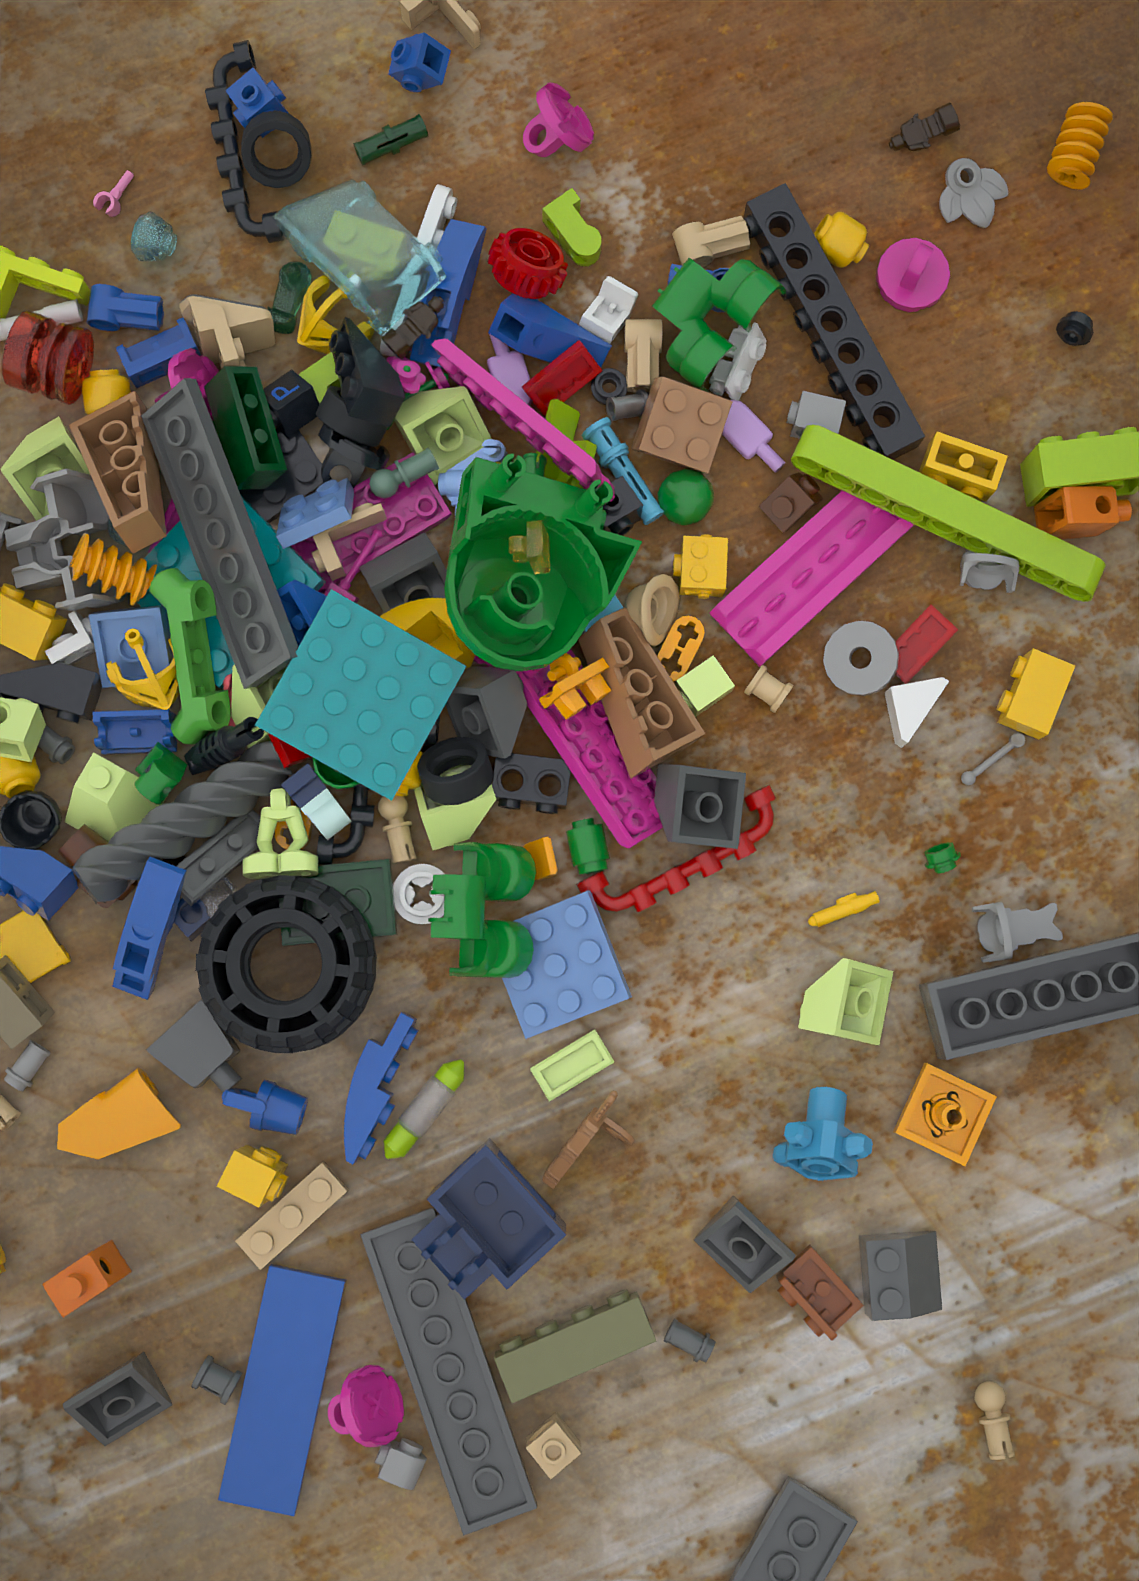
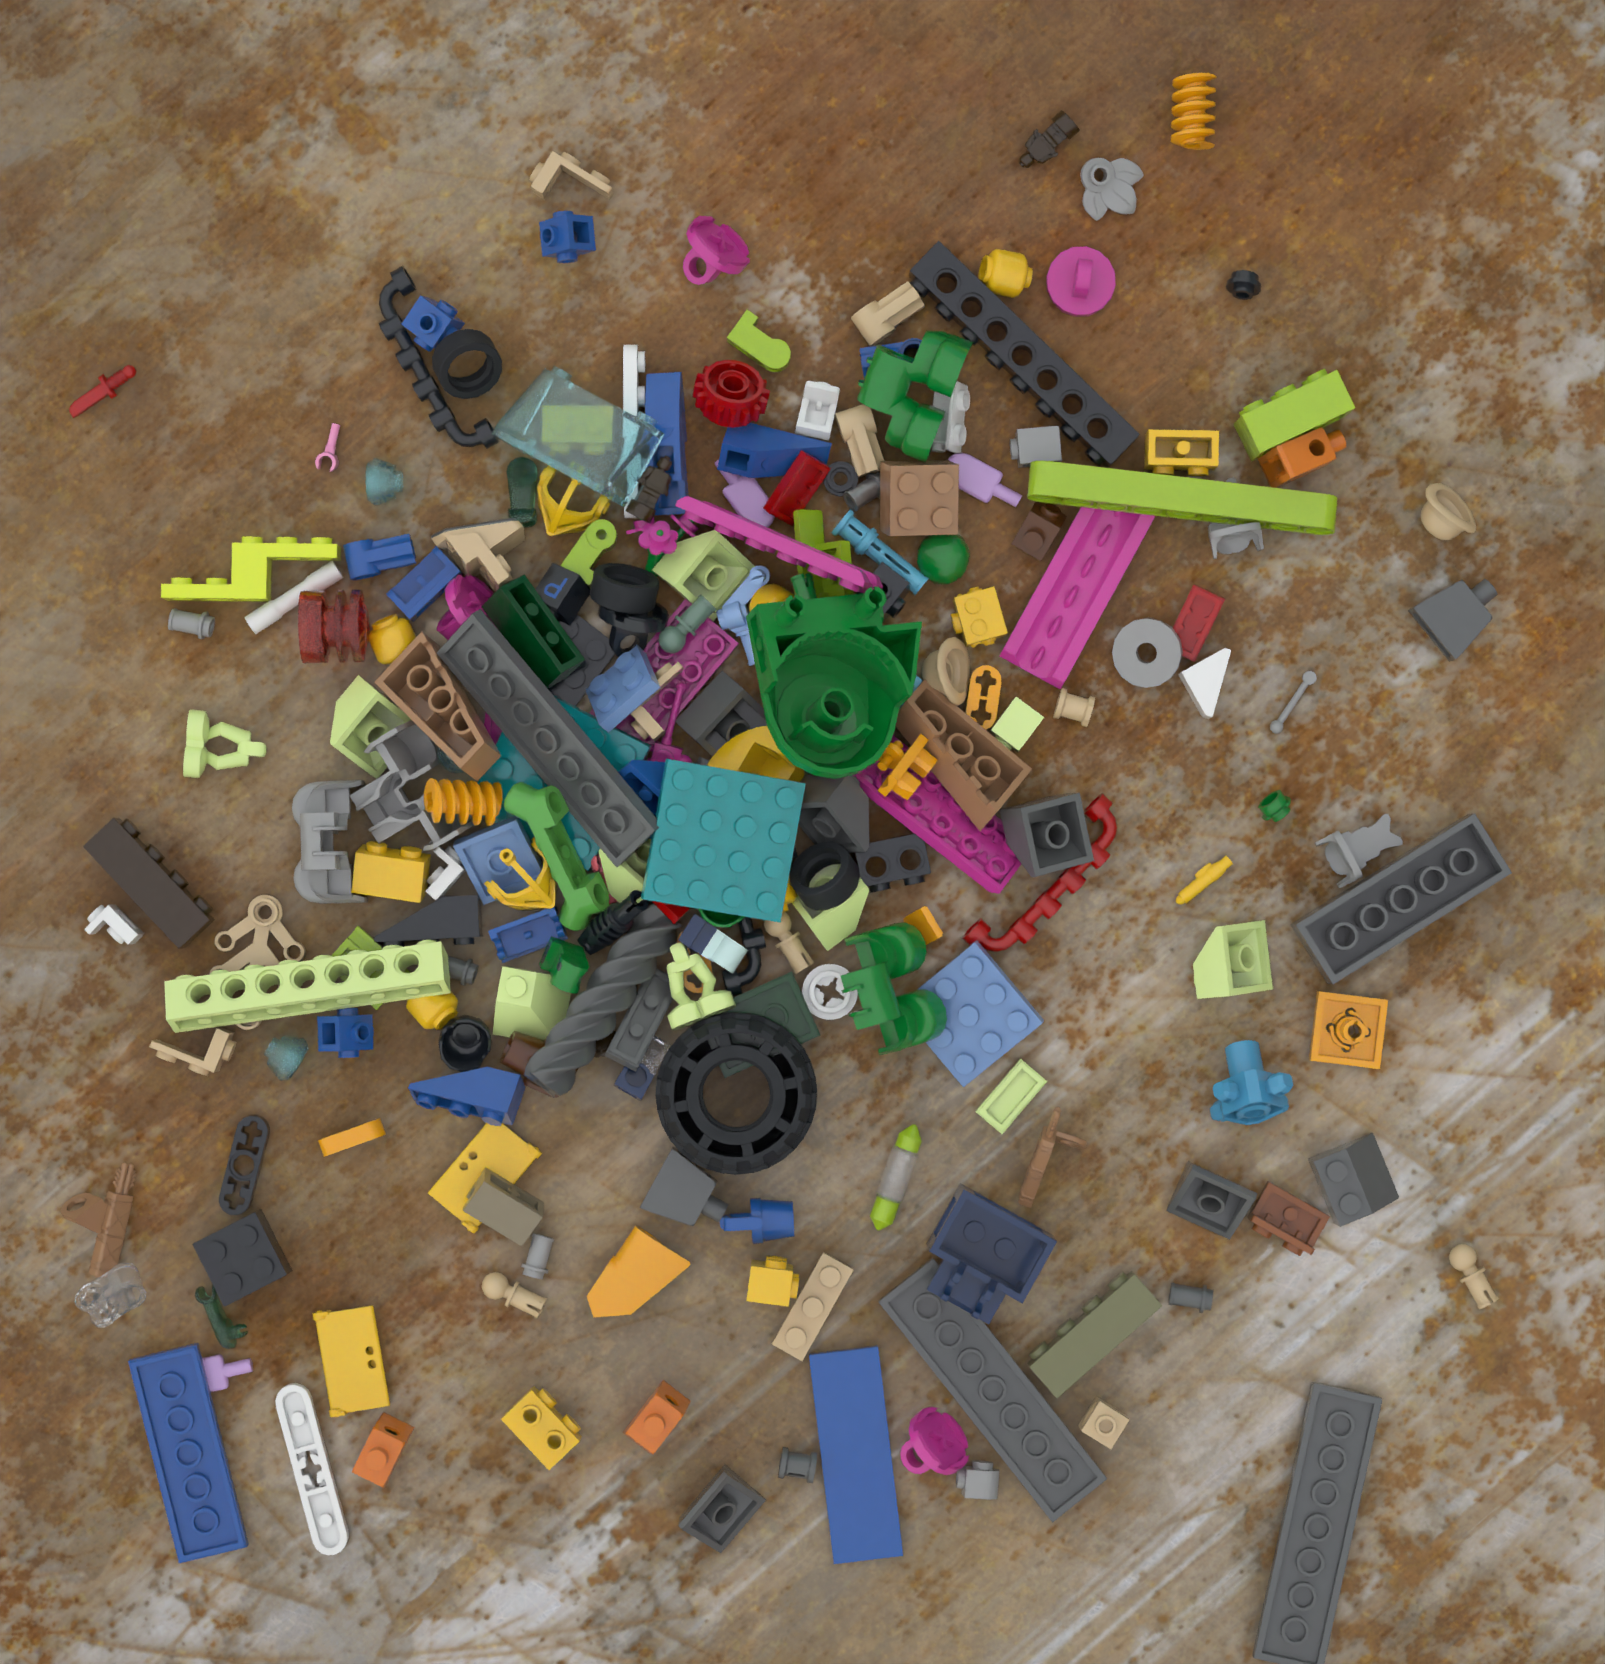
camera: 20 degrees left, 5 degrees up
blue slope [112,857,187,1000] -> none
black slope [329,317,405,427] -> none
blue slope [344,1012,419,1165] -> none
dark green pin [353,114,429,165] -> none
clear yellow tile [509,520,550,574] -> none
green brick [566,818,610,875] -> none
yellow brick [997,648,1075,740] -> none

